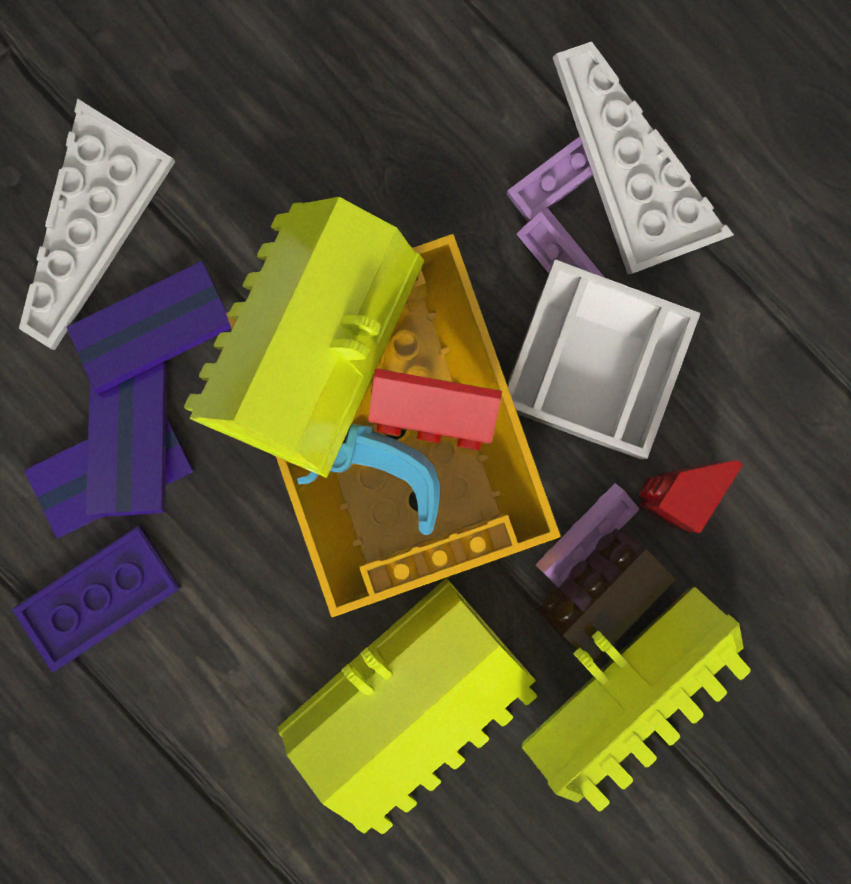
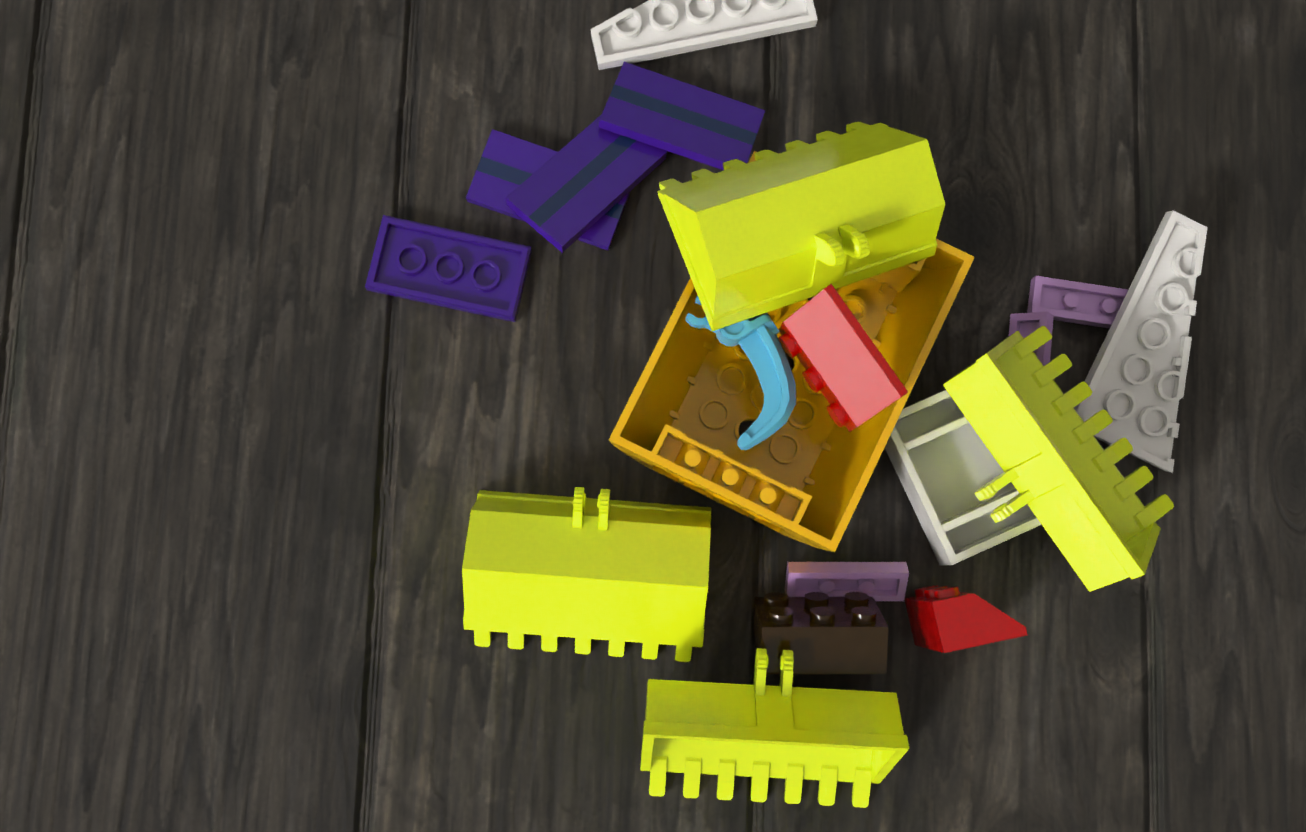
camera: 40 degrees right, 5 degrees down
none -> neon yellow piece [943,326,1174,592]

